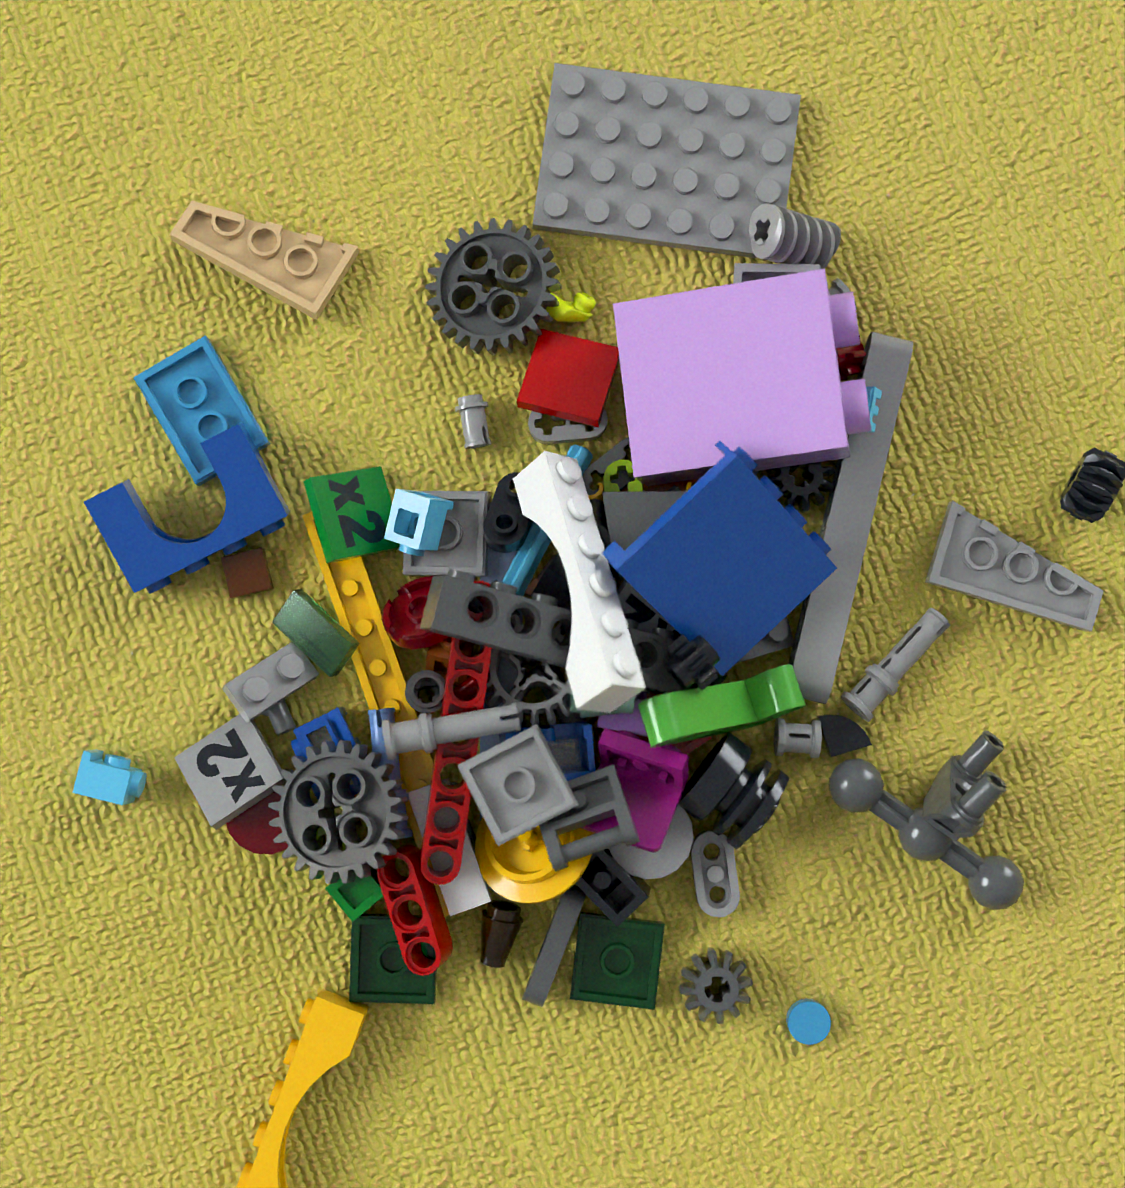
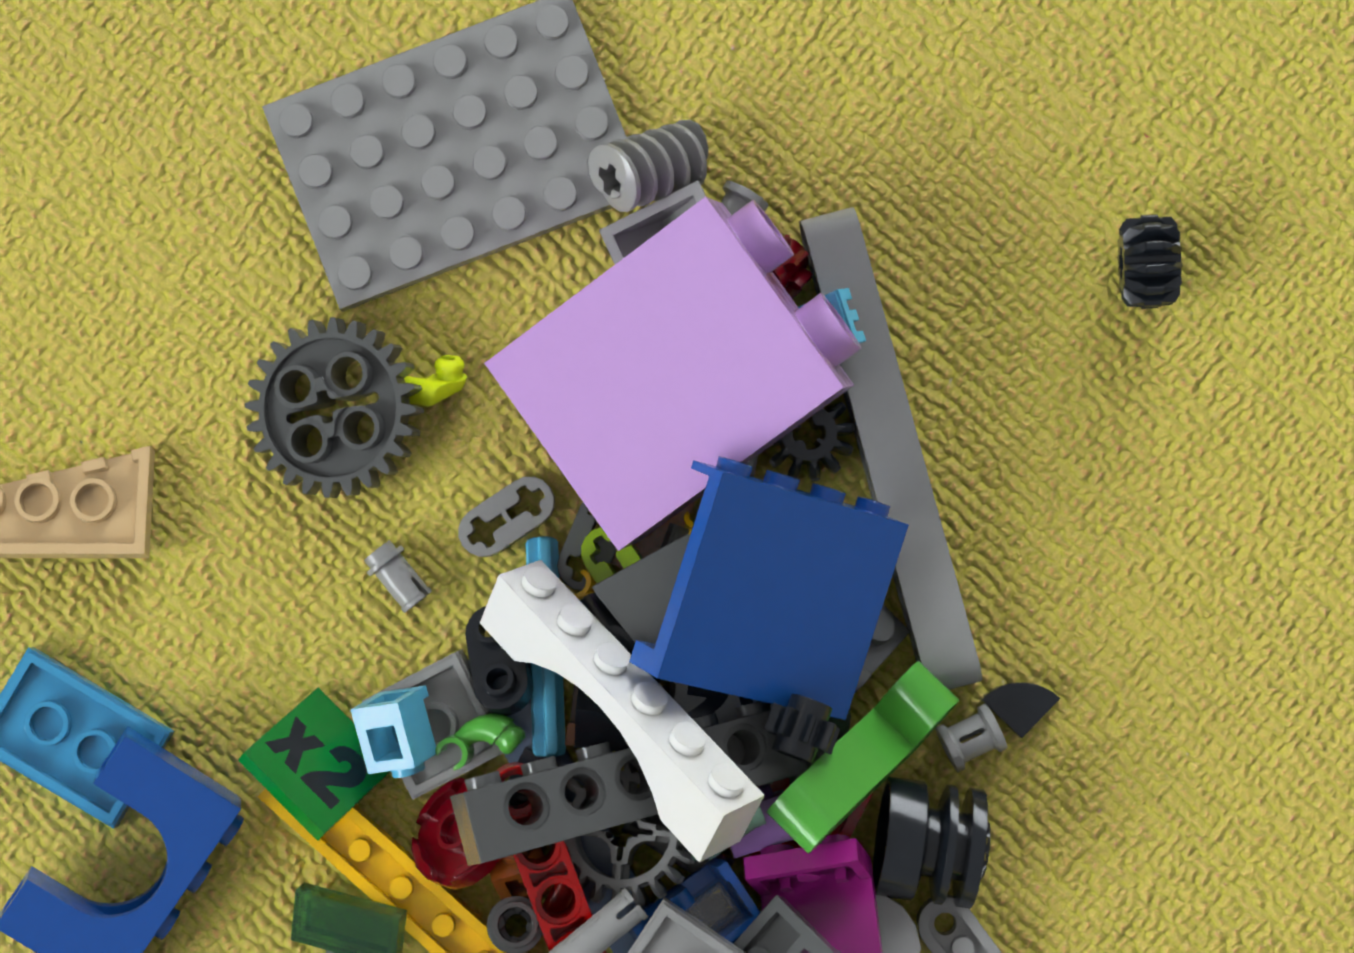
camera: 30 degrees left, 0 degrees up
reddish brown tile [221,548,274,599] -> none
red tile [517,329,620,428] -> none
dark grey connector [829,730,1024,910] -> none
light grey pin [841,608,950,722] -> none
light grey wing [925,501,1103,632] -> none
none -> bright green arm [435,713,525,770]

